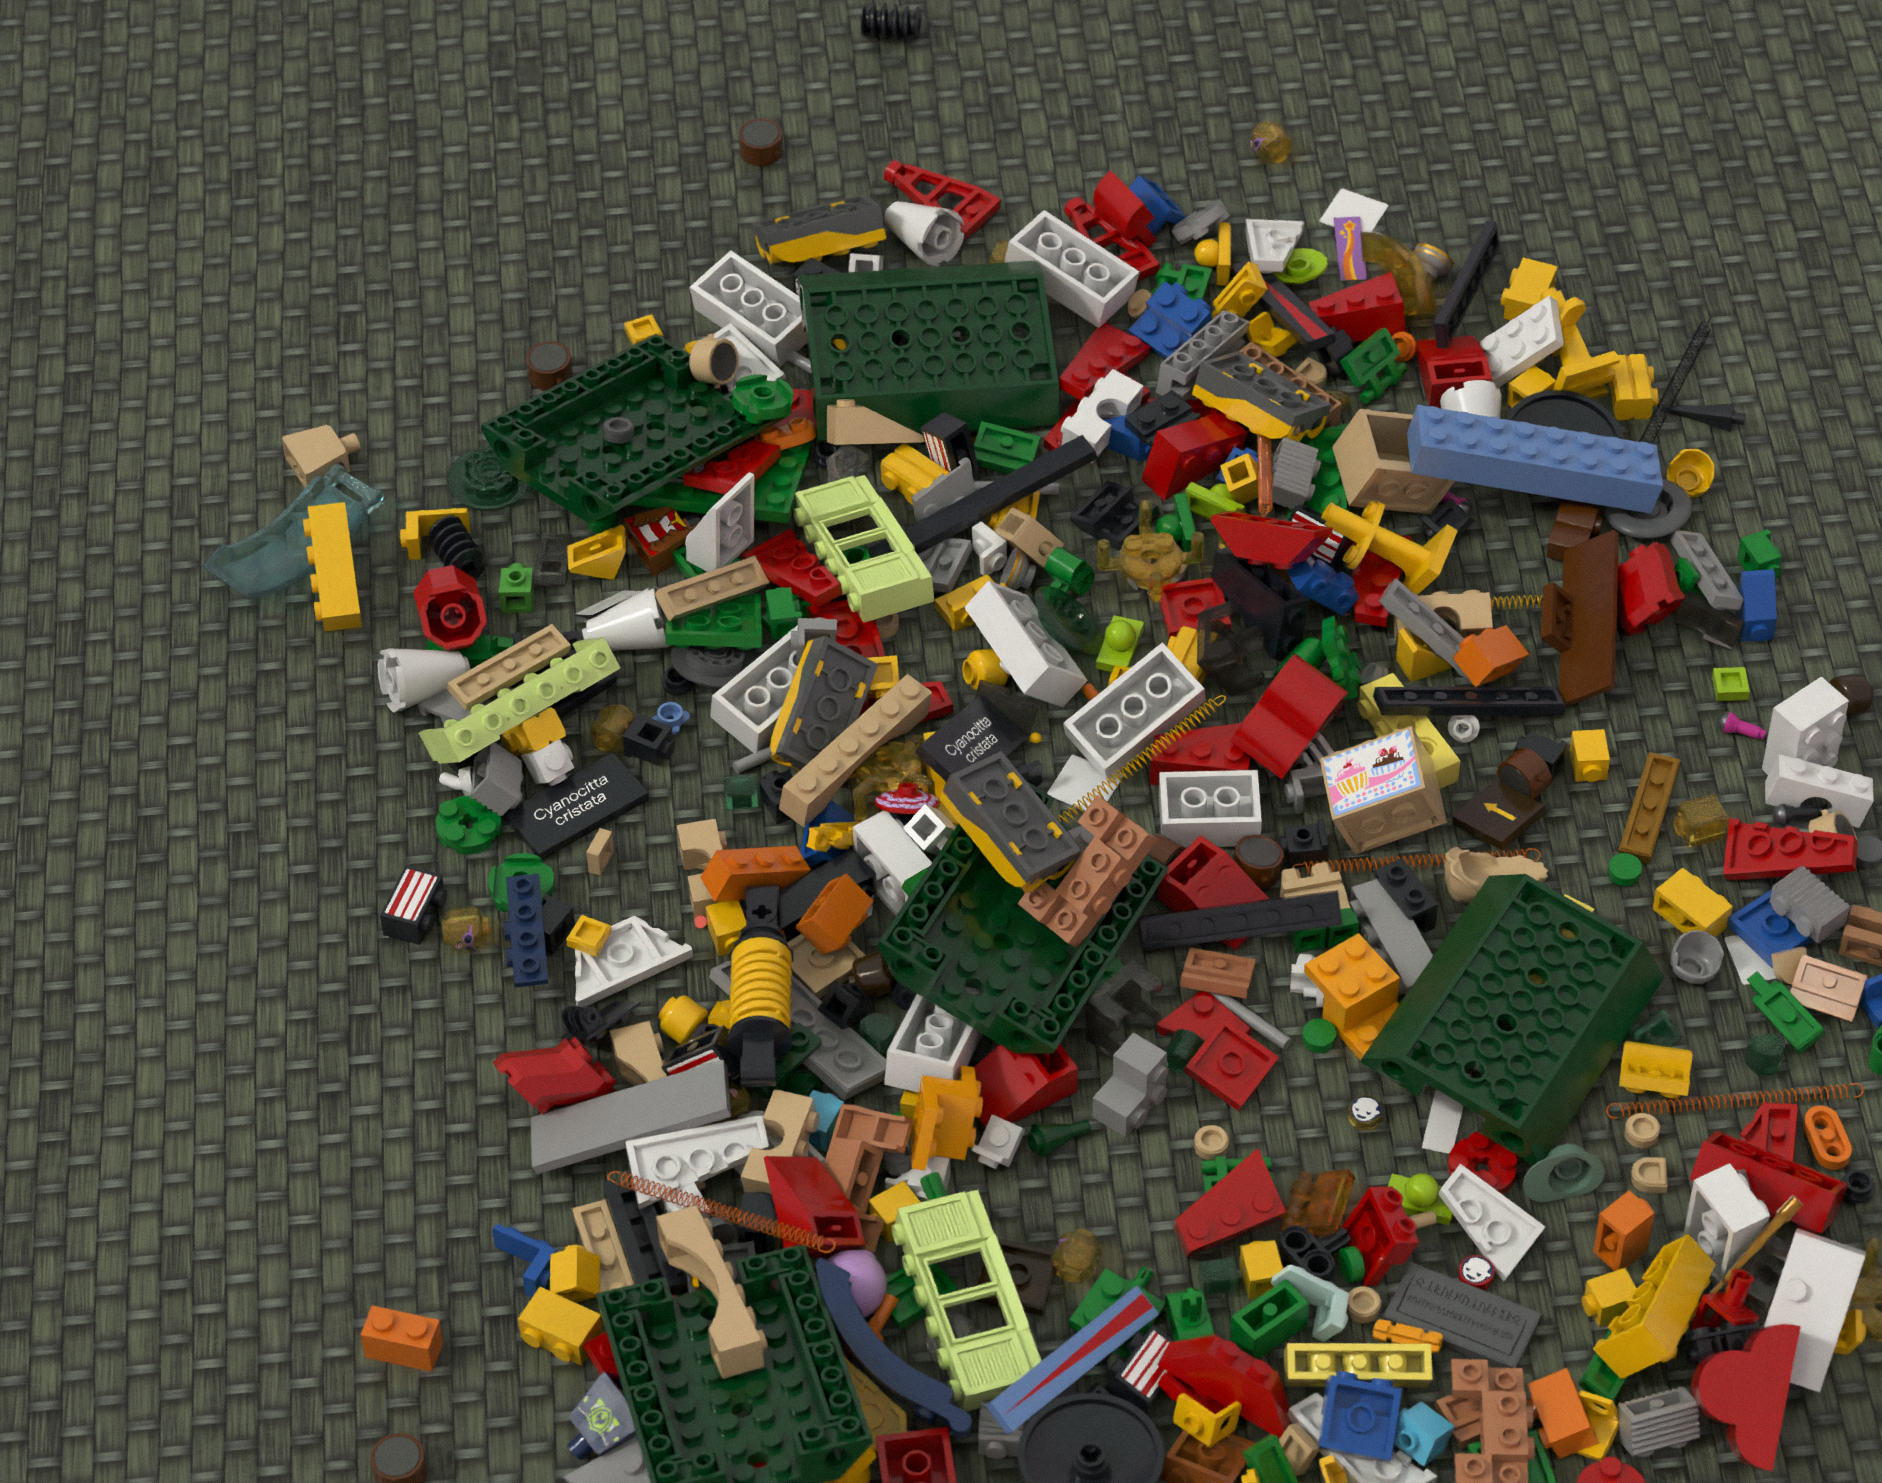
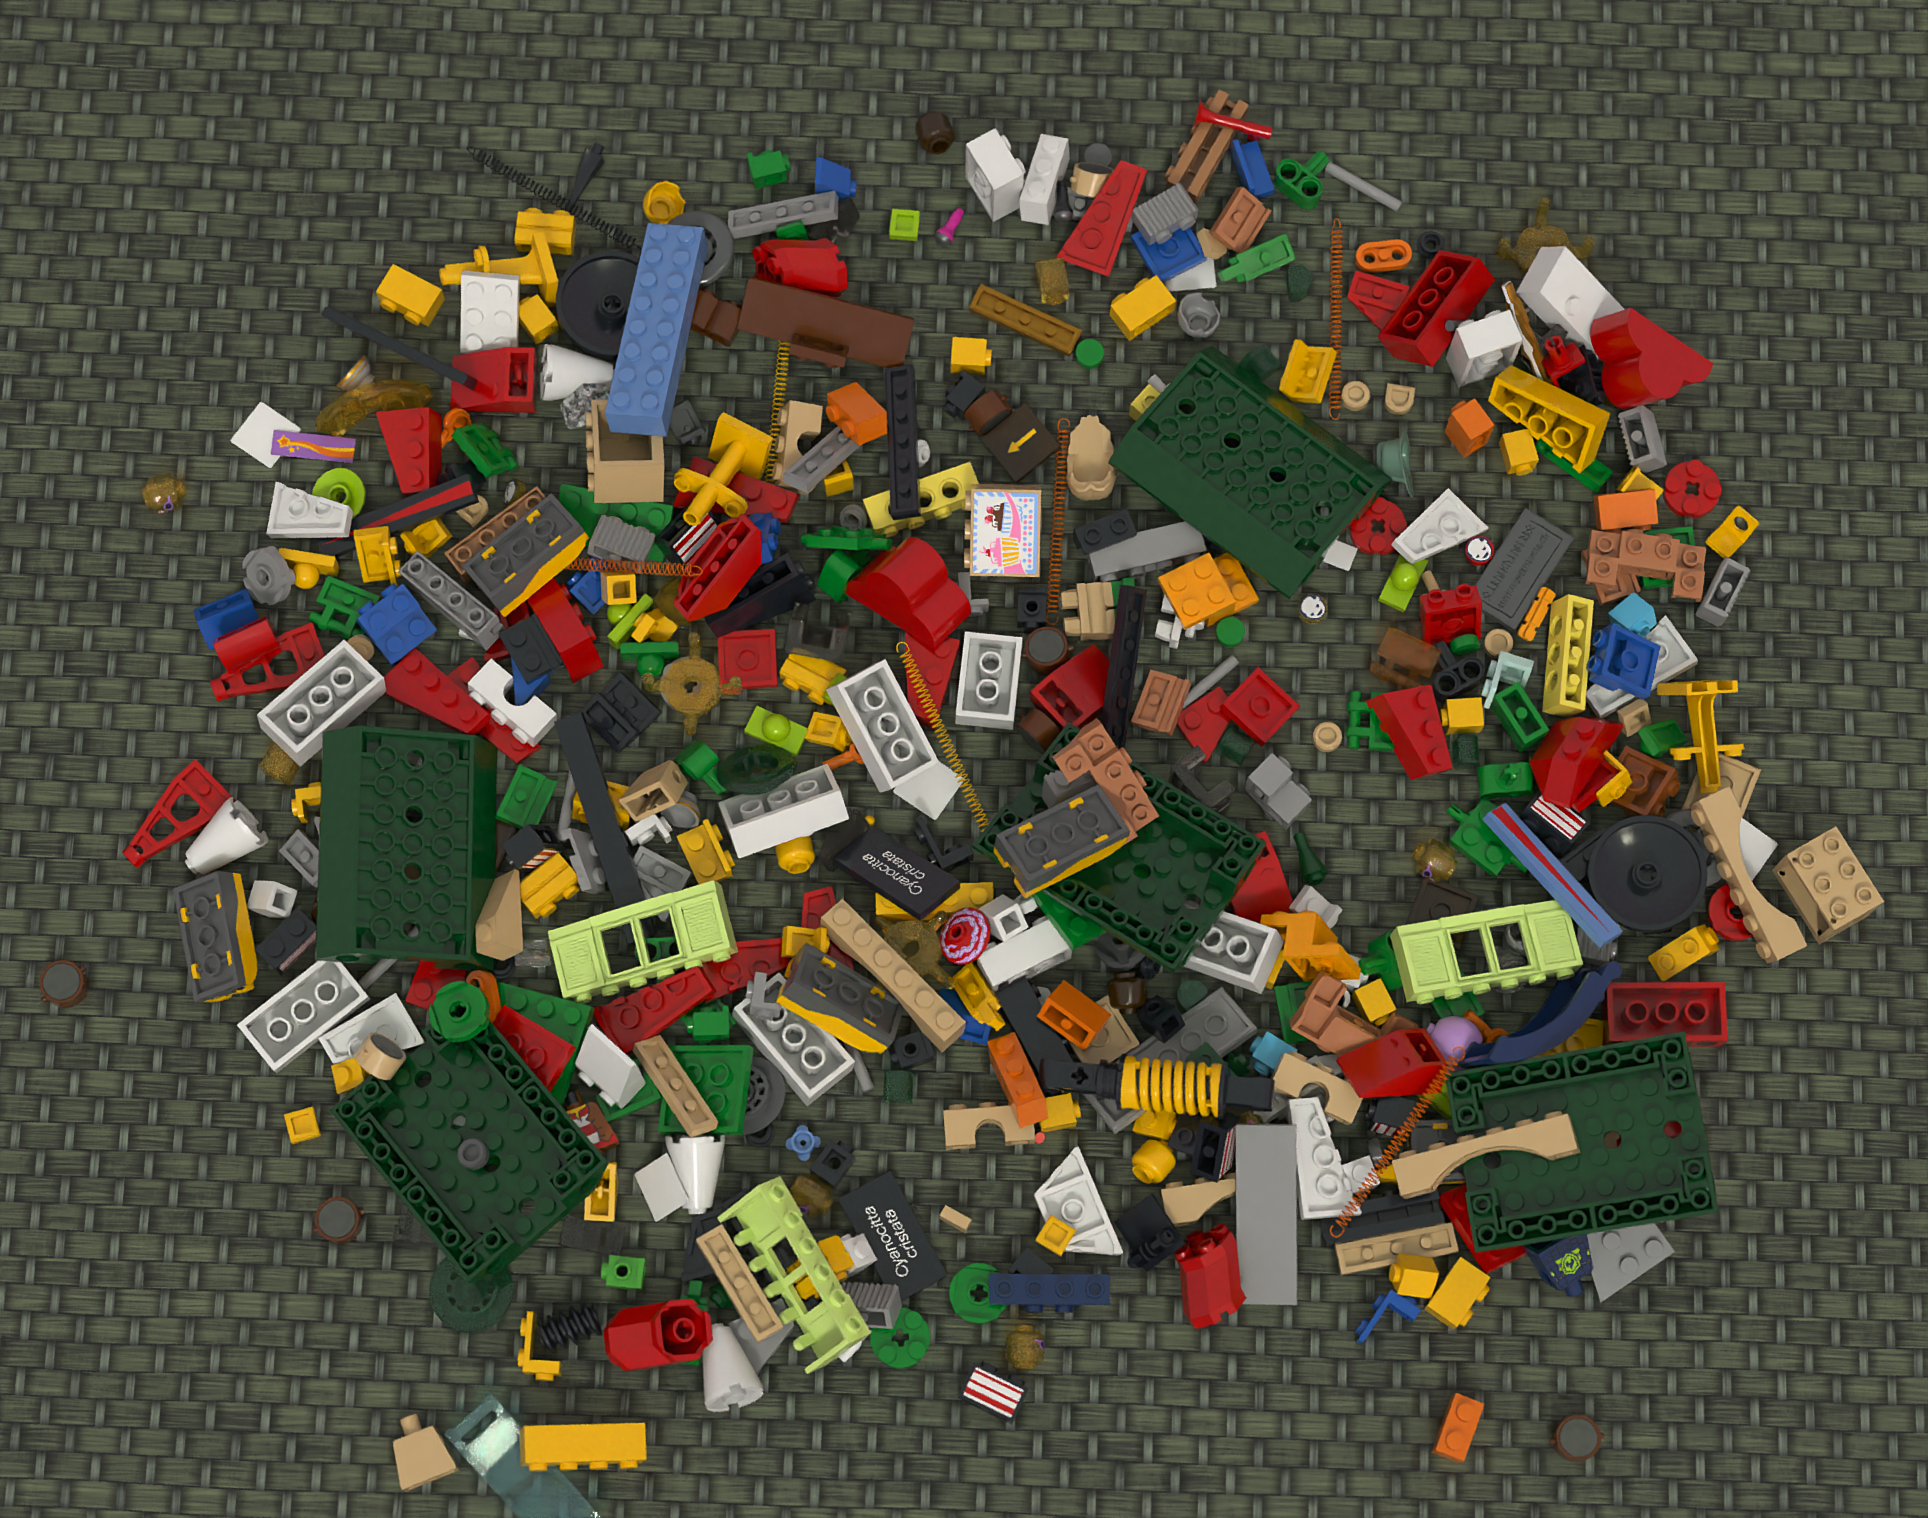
camera: 85 degrees left, 25 degrees up
none -> yellow bracket [631,608,679,643]

